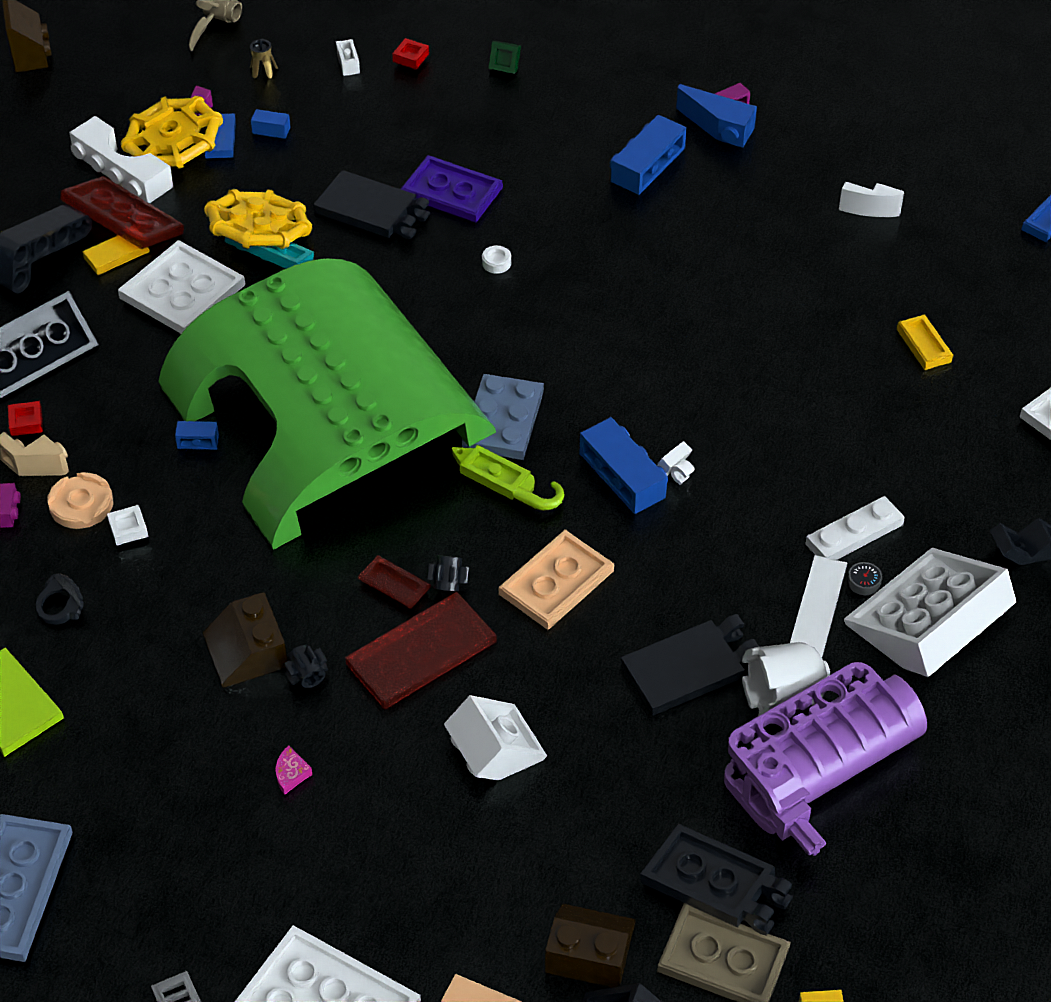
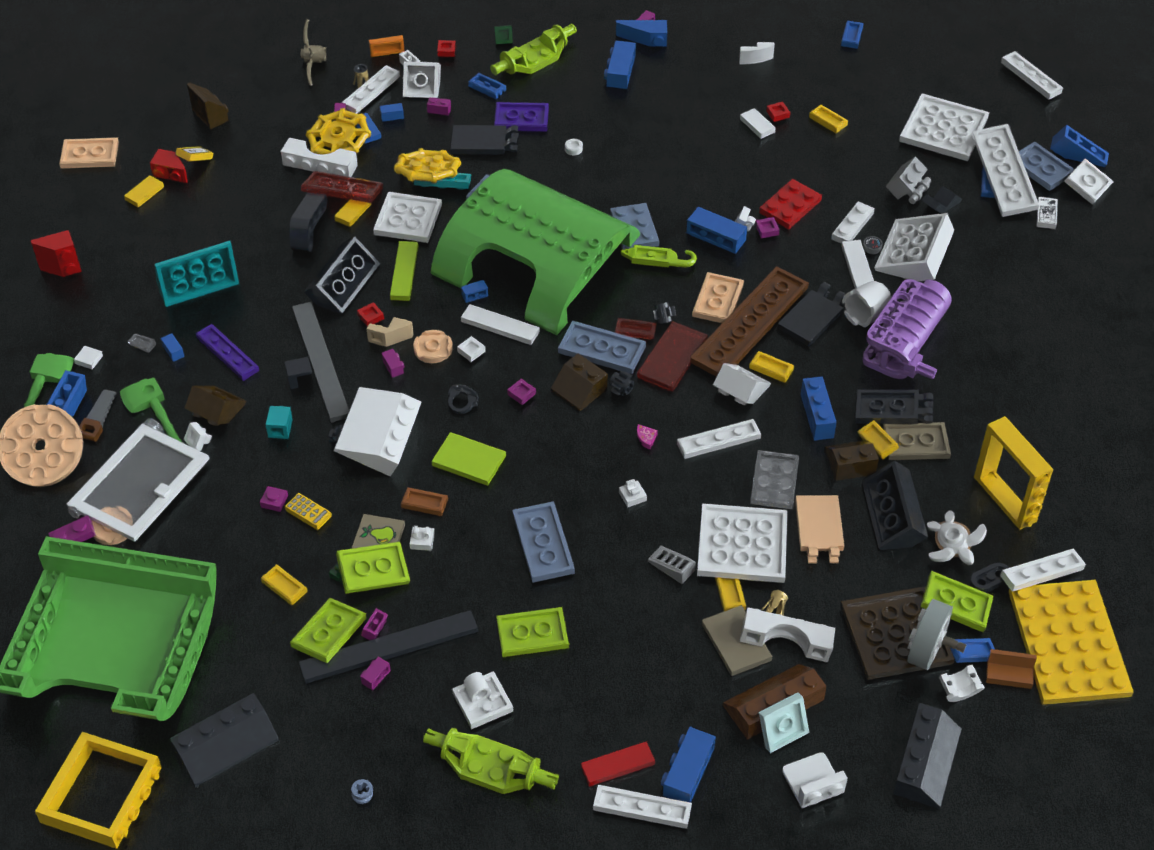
camera: 25 degrees left, 0 degrees up
none -> white plate [342,65,400,113]
none -> orange tile [369,35,405,57]
none -> lime tile [390,241,418,301]
none -> white slope [403,62,441,98]
none -> magenta piece [427,97,451,115]
none -> white tile [461,304,540,345]
none -> blue tile [468,73,506,99]
none -> lime plate [490,24,577,75]
none -> magenta plate [507,379,536,405]
none -> sand blue plate [558,321,646,374]
none -> white tile [619,479,647,508]
none -> white tile [677,419,761,459]
none -> reddish brown plate [690,266,809,377]
none -> white tile [740,108,776,139]
none -> yellow tile [749,351,794,383]
none -> clear plate [750,450,799,509]
none -> magenta plate [755,217,779,238]
none -> red plate [759,179,822,229]
none -> red plate [766,102,790,122]
none -> blue brick [801,377,836,440]
none -> yellow tile [857,420,899,460]
none -> light grey brick [886,156,931,204]

